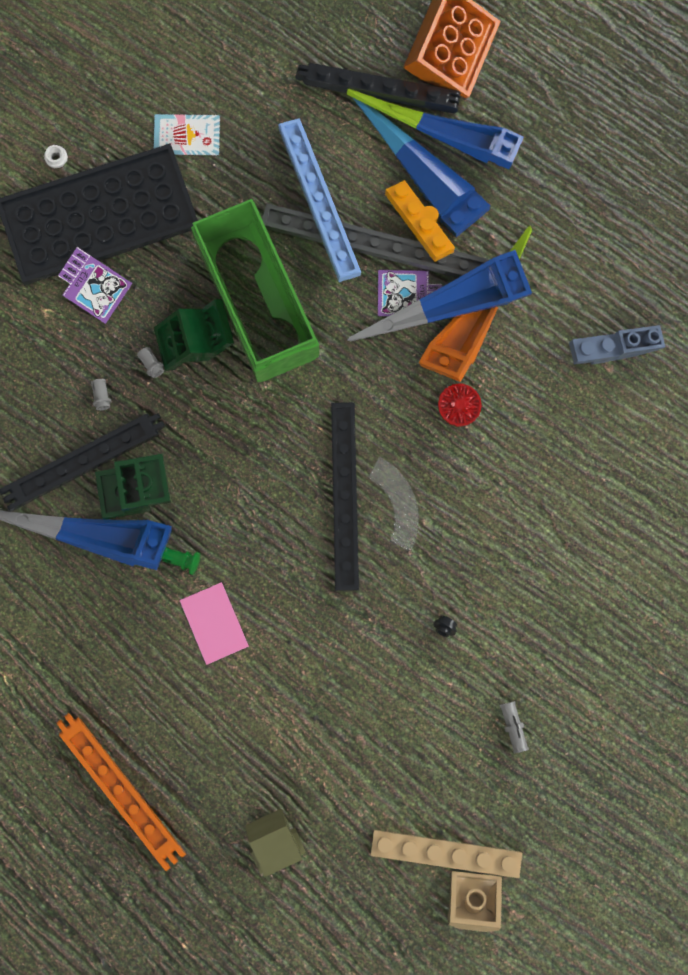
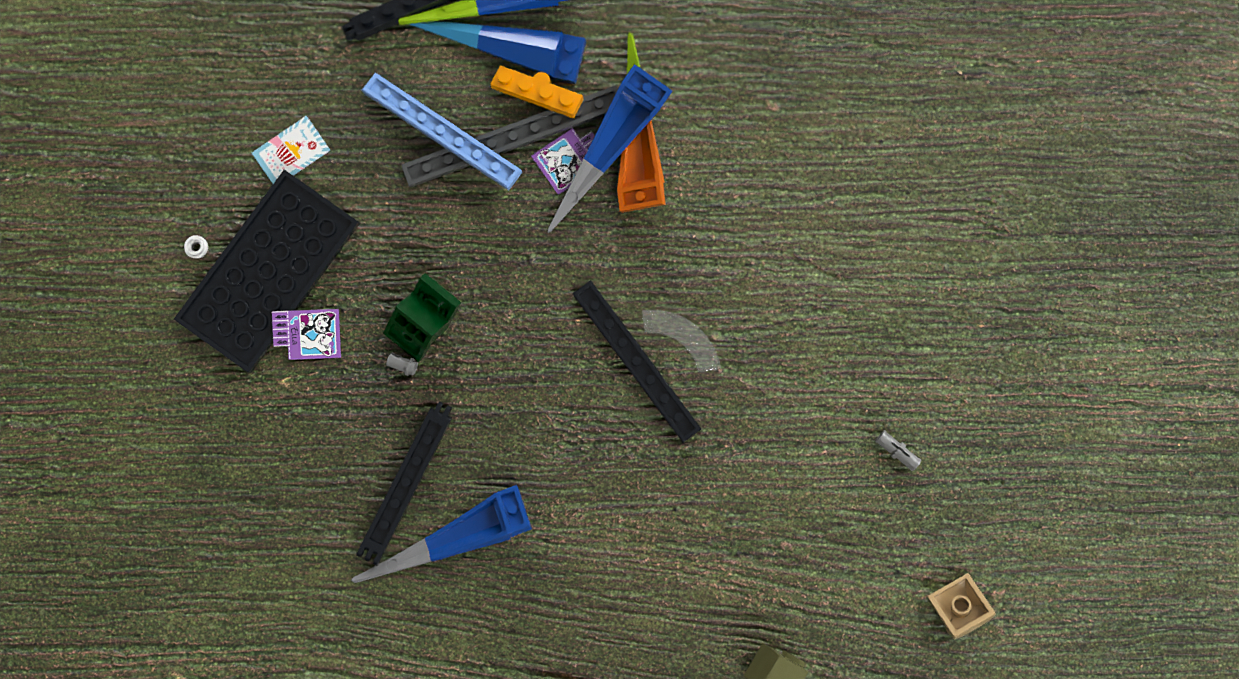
camera: 30 degrees left, 5 degrees up
light grey pin [91,379,112,410] -> none
dark green bracket [95,454,171,520] -> none
green pin [161,547,201,575] -> none
bright pink sticker [180,582,249,665] -> none
bright green piece [191,199,319,382] -> none
tan plate [370,829,522,878] -> none
black plate [433,616,457,637] -> none
red wheel [438,383,482,427] -> none
sand blue slope [569,325,665,365] -> none

